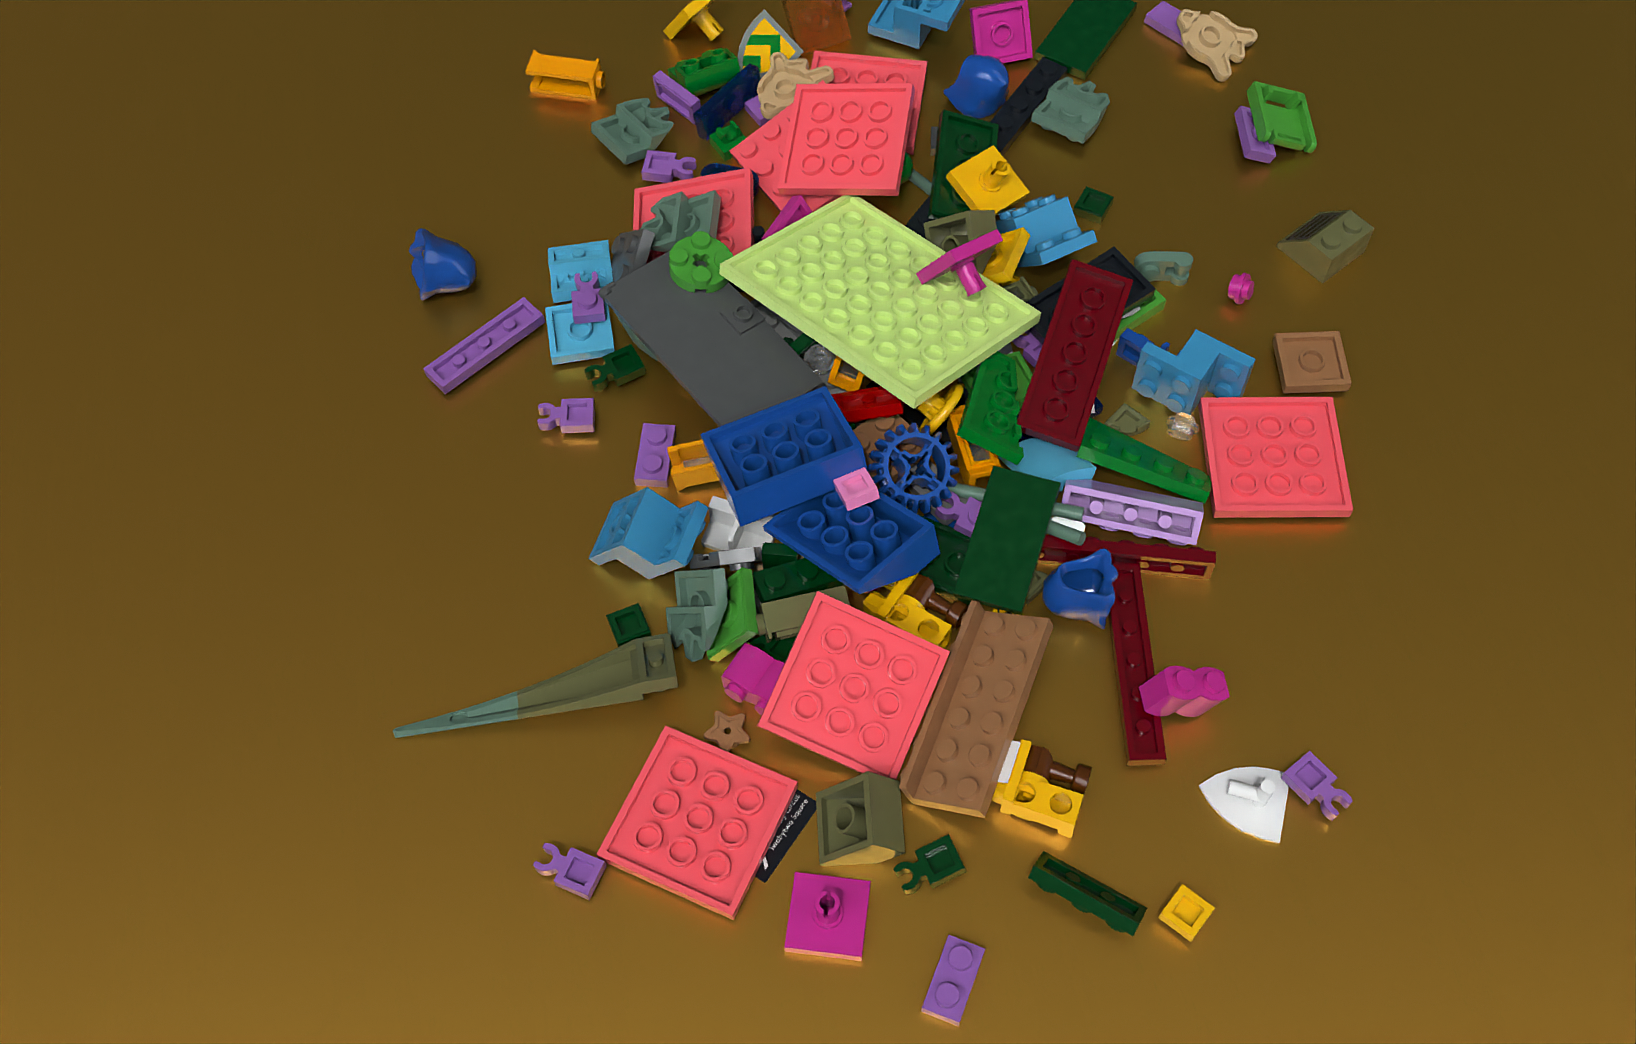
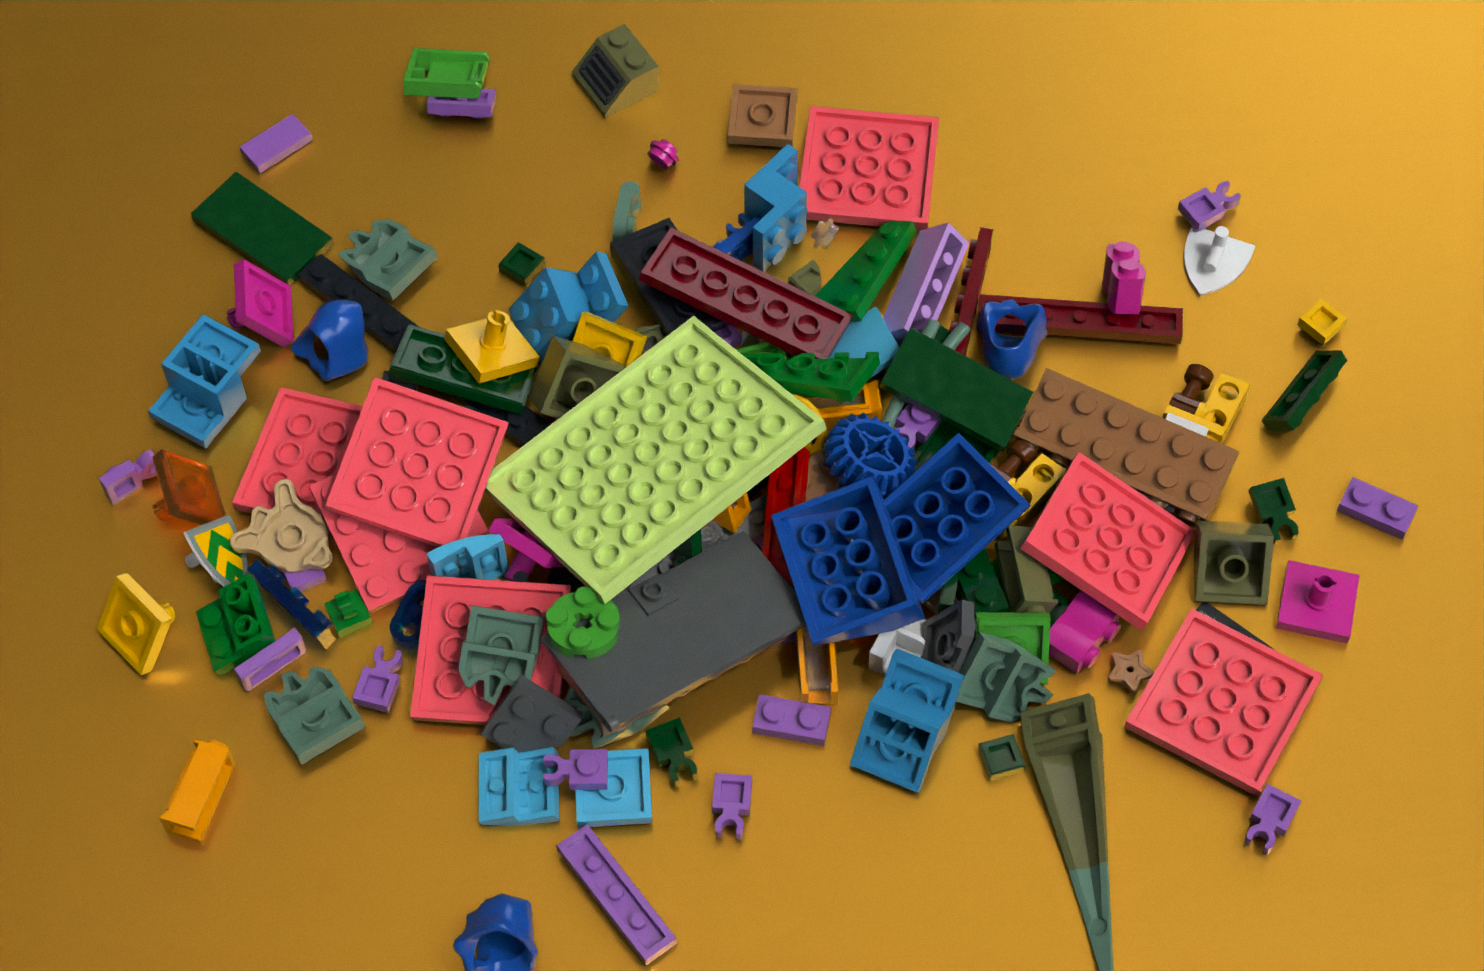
camera: 85 degrees left, 0 degrees up
bright pink plate [833,467,880,511] -> none
dark pink tile [916,229,1003,297] -> none
tan tile [1176,9,1257,82] -> none
none -> medium azure slope [426,534,508,580]

